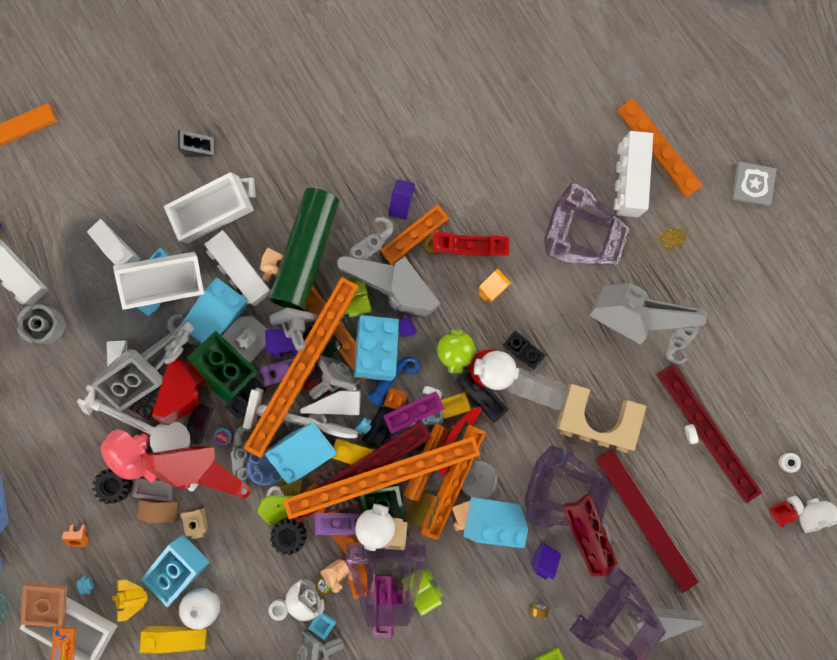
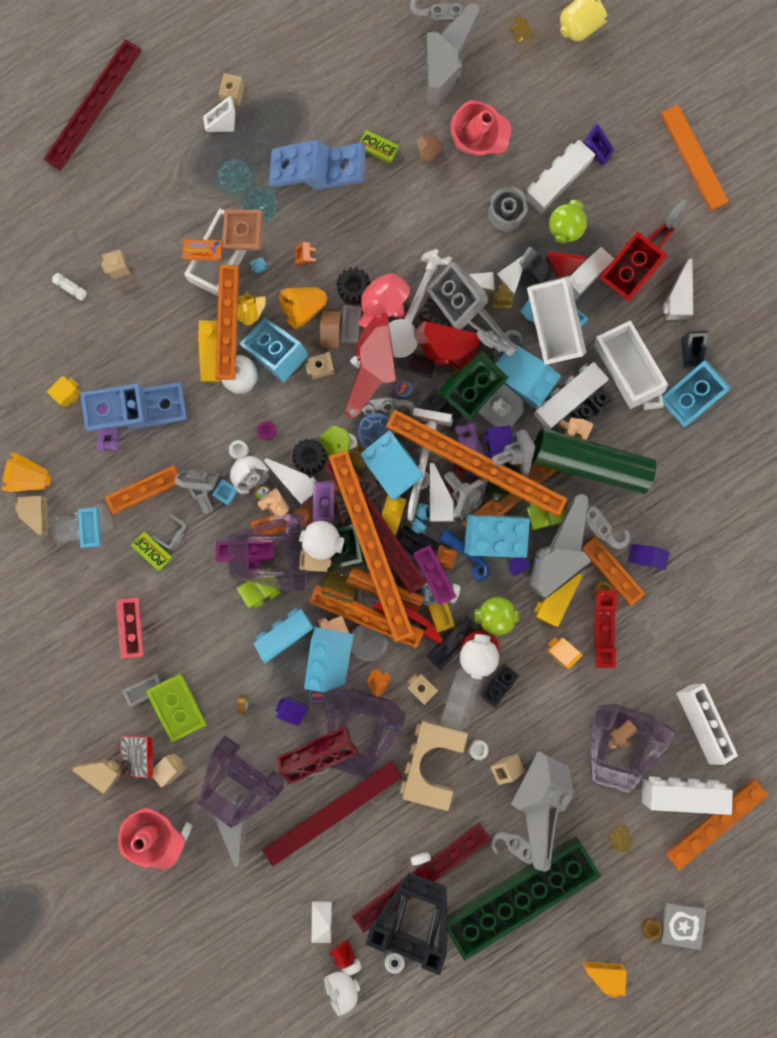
camera: 90 degrees right, 0 degrees up
none -> orange tile [215,265,239,380]
none -> clear light blue wheel [242,187,278,223]
none -> medium azure slope [253,608,315,663]
none -> magenta tile [257,421,277,441]
none -> white slope [264,458,317,505]
none -> light orange cone [279,287,327,330]
none -> magenta tile [308,690,327,704]
none -> white slope [311,901,332,943]
none -> black windscreen [365,872,448,975]
none -> orange tile [367,669,392,697]
none -> tan brick [407,673,438,705]
none -> medium azure plate [416,503,430,522]
none -> dark green brick [447,836,601,961]
none -> white tile [468,740,489,760]
none -> tan brick [490,754,526,785]
none -> clear yellow tile [493,285,514,308]
none -> white slope [497,256,523,298]
none -> black slope [519,247,552,284]
none -> yellow slope [534,573,583,627]
none -> red slope [545,251,586,278]
none -> lime brick [549,200,587,244]
none -> black slope [570,387,613,422]
none -> light orange slope [583,961,627,998]
none -> red slope [599,199,688,302]
none -> medium nougat piece [608,720,639,749]
none -> pearl gold tile [641,918,663,940]
none -> white slope [662,259,693,320]
none -> medium azure slope [662,360,732,428]
none -> white brick [676,683,738,765]

